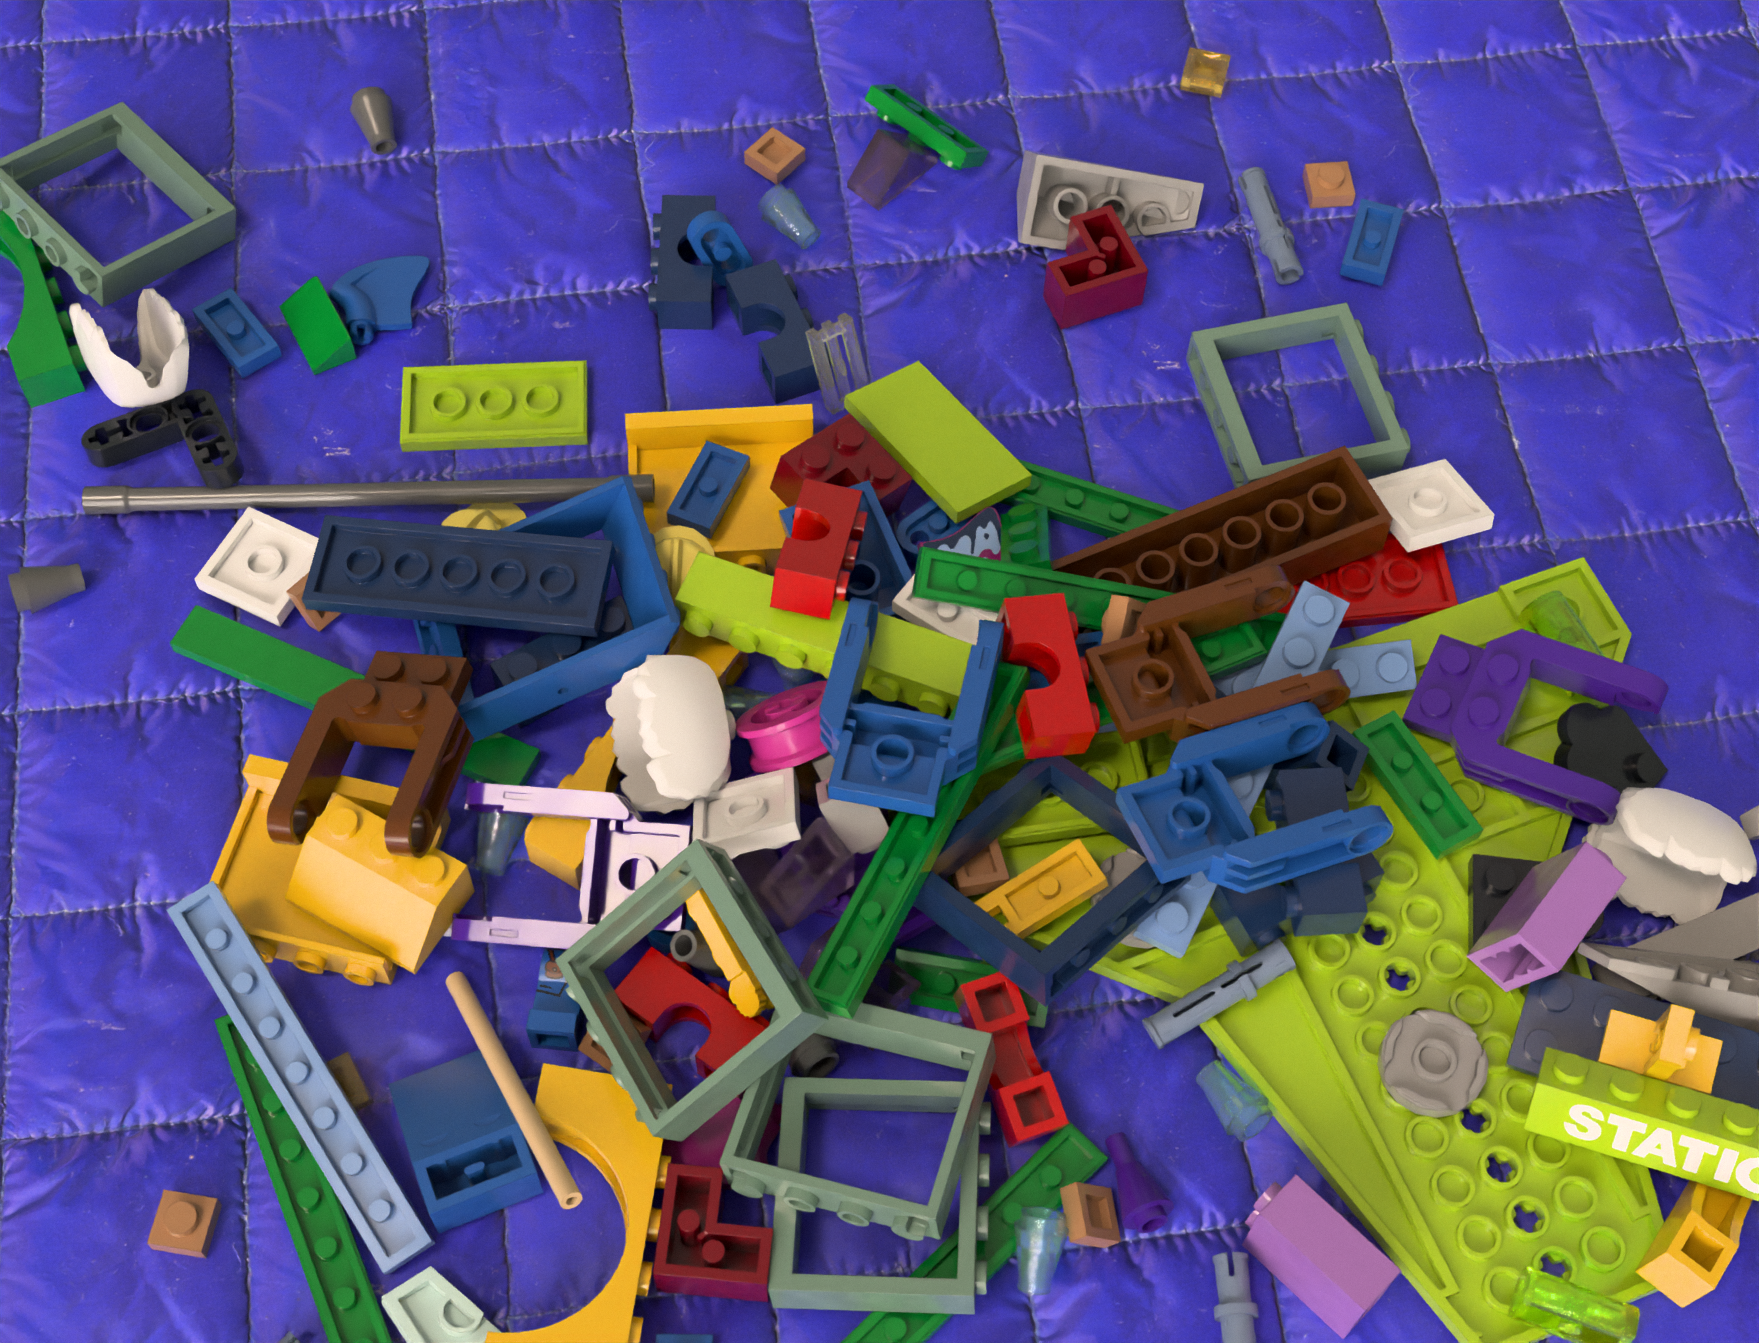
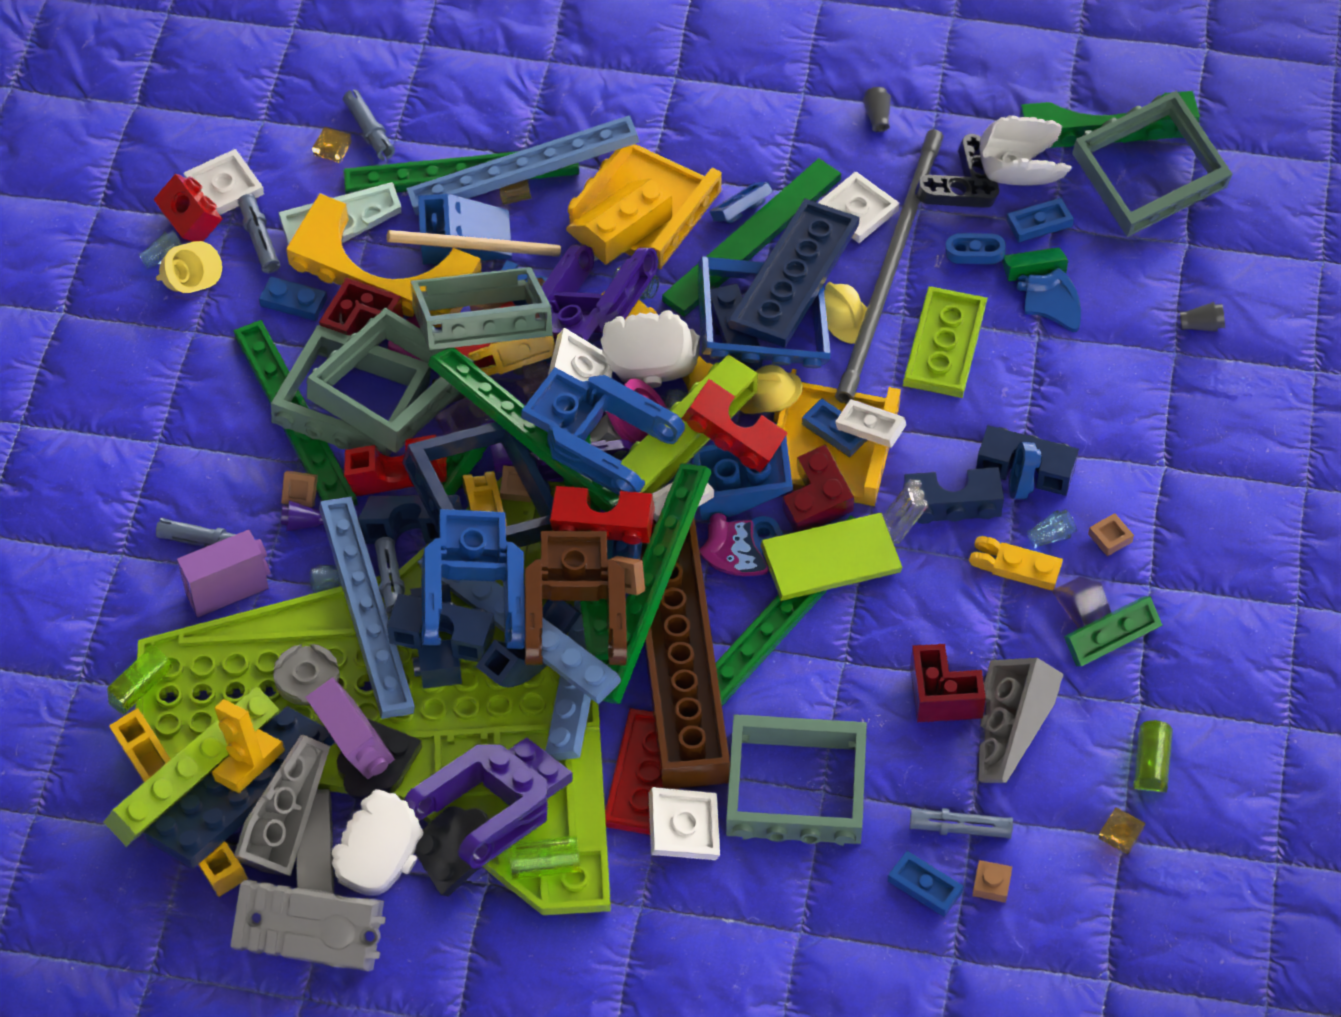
camera: 110 degrees right, 5 degrees down
medium nougat plate [147,1190,222,1258] -> none
reddish brown plate [267,651,474,858] -> none
green plate [1001,504,1054,571] -> none
clear light blue cone [1014,1206,1070,1295] -> none
green plate [1352,710,1483,860] -> none
none -> medium blue plate [319,497,415,719]
none -> dark blue arch [358,495,463,544]
none -> blue plate [709,182,773,223]
none -> white plate [835,399,906,448]
none -> blue plate [946,233,1006,264]
none -> yellow hinge [969,536,1063,591]
none -> clear neon green brick [1133,720,1173,793]

